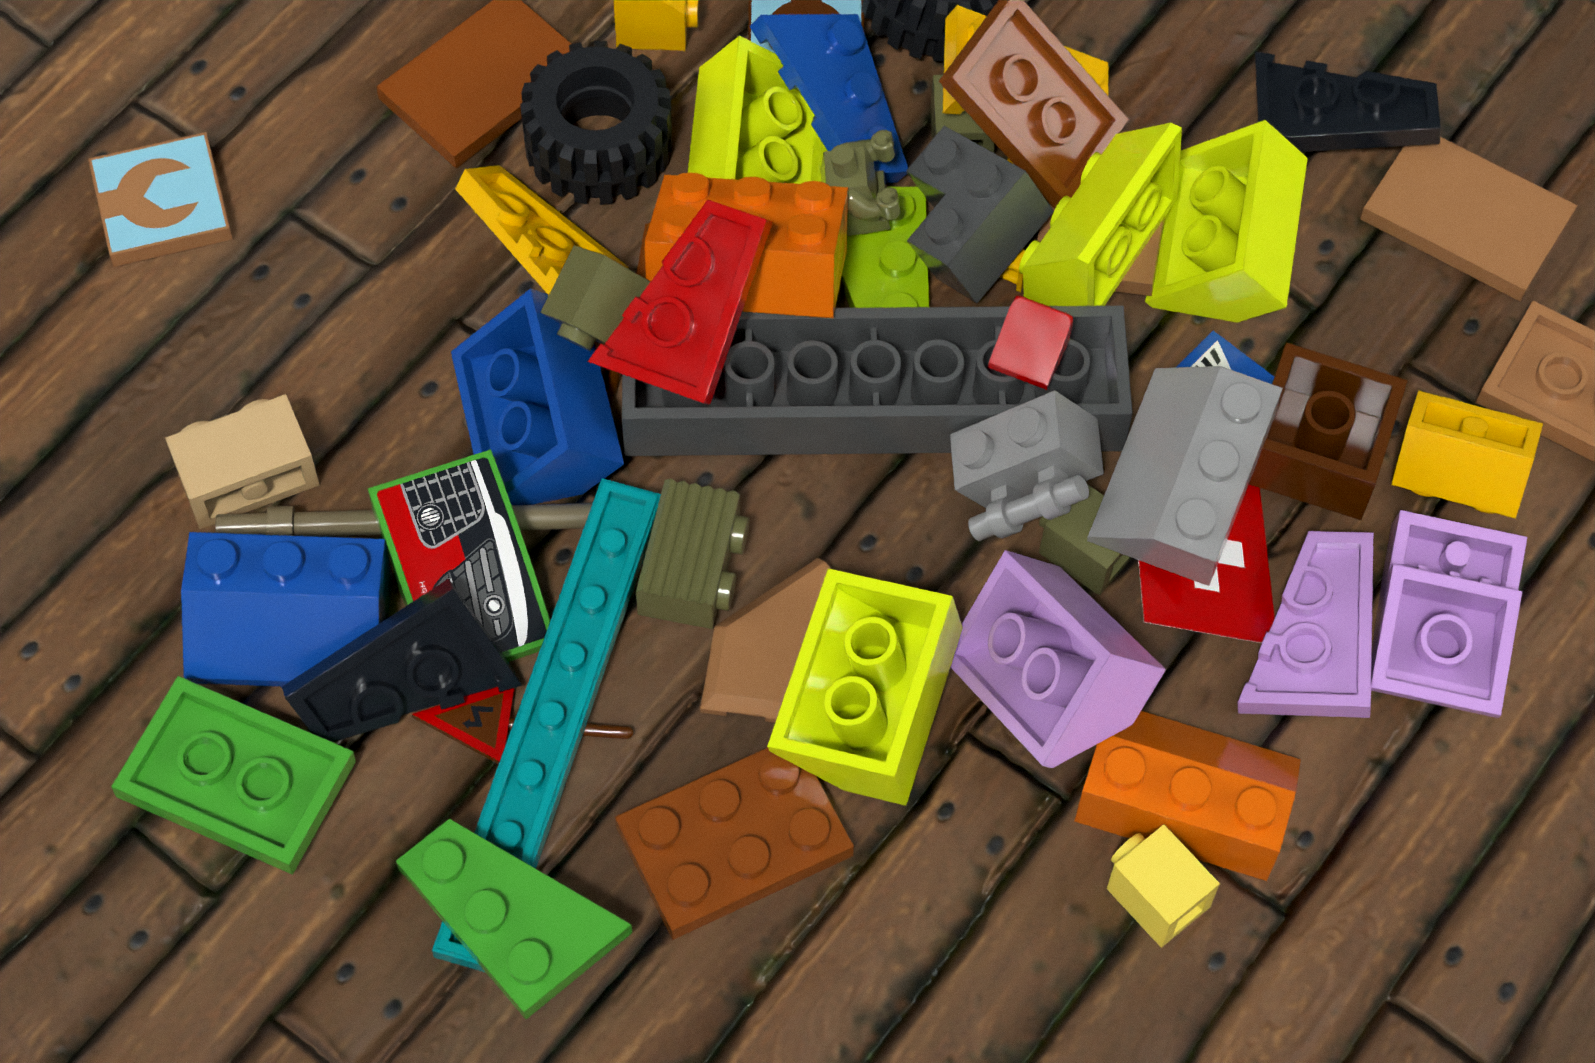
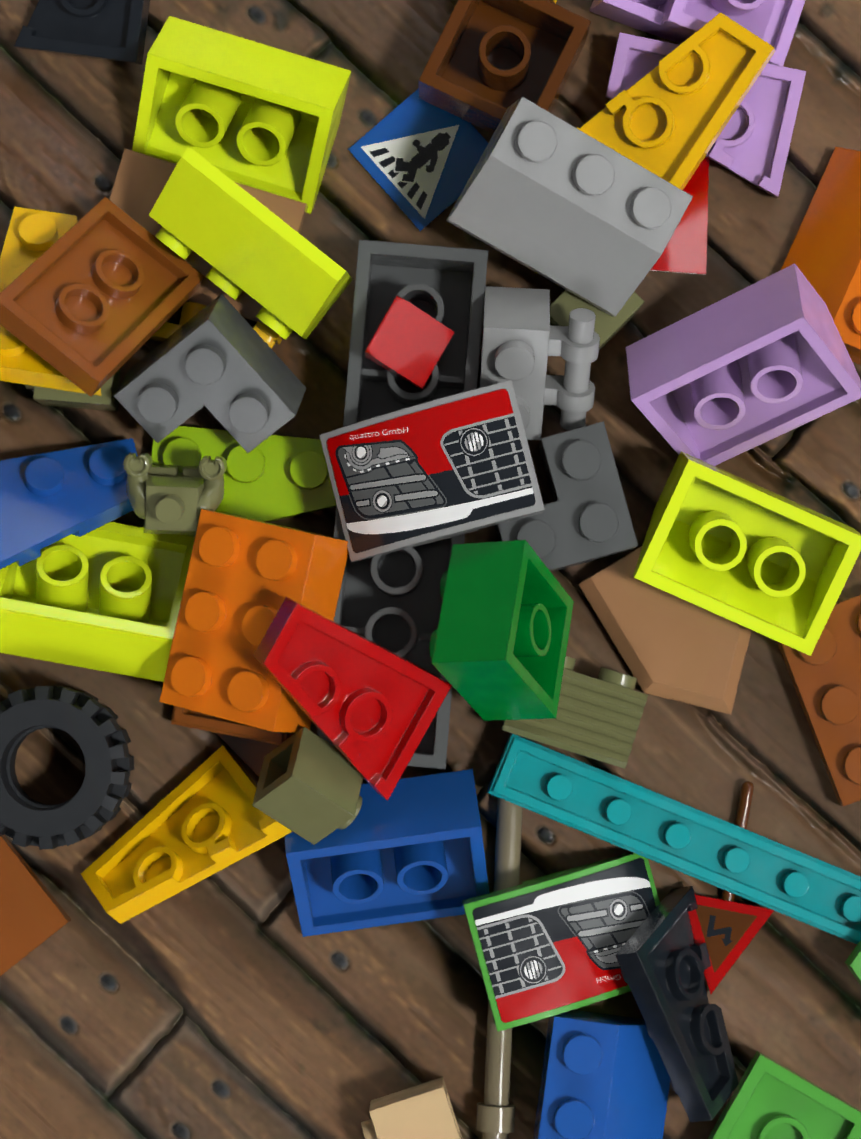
camera: 85 degrees left, 25 degrees up
none -> slope [319,380,545,562]
none -> green brick [430,540,574,721]
none -> dark grey brick [495,421,638,572]
none -> yellow wing [577,12,776,190]

